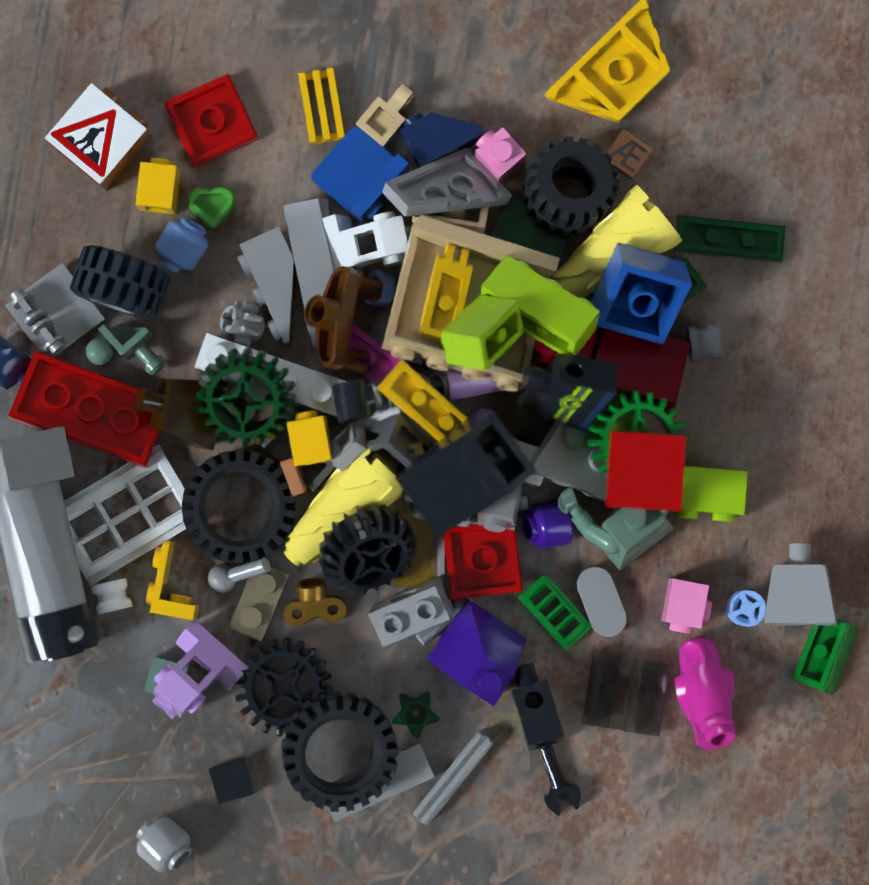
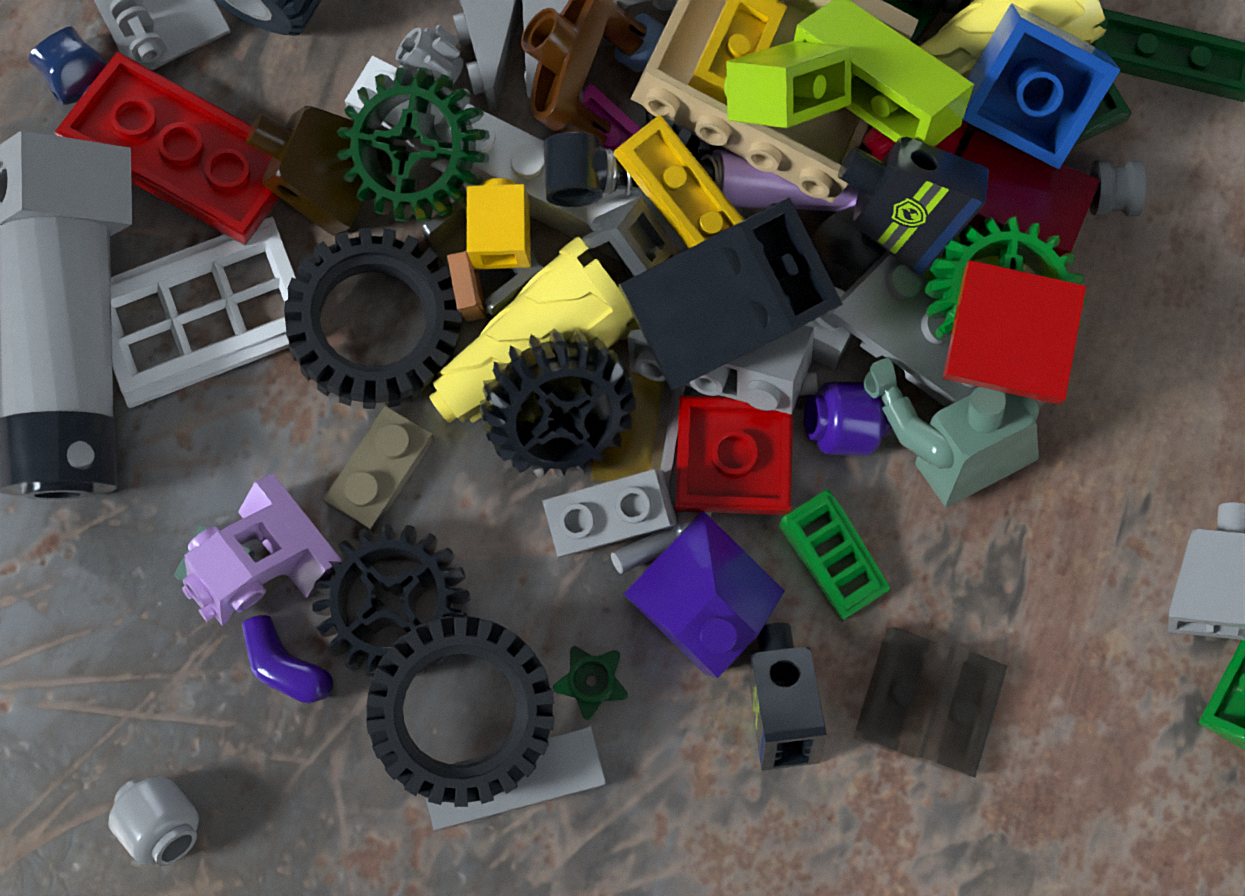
camera: 10 degrees right, 10 degrees down
sand green piece [86,324,166,375] -> none
white wheel [91,578,133,615] -> none
yellow bracket [146,540,200,620] -> none
light grey bar [208,558,271,593] -> none
black tile [209,758,255,805] -> none
pearl gold piece [283,578,347,626] -> none
light grey tile [331,421,366,472] -> none
light grey axle [414,731,493,825] -> none
black bar [539,745,581,816] -> none
light grey tile [576,567,627,637] -> none
bright pink brick [661,578,712,634] -> none
dark pink animal [674,636,736,750] -> none
lime brick [676,466,748,522] -> none
light blue wheel [726,590,766,627] -> none
none -> dark purple arm [242,615,333,704]

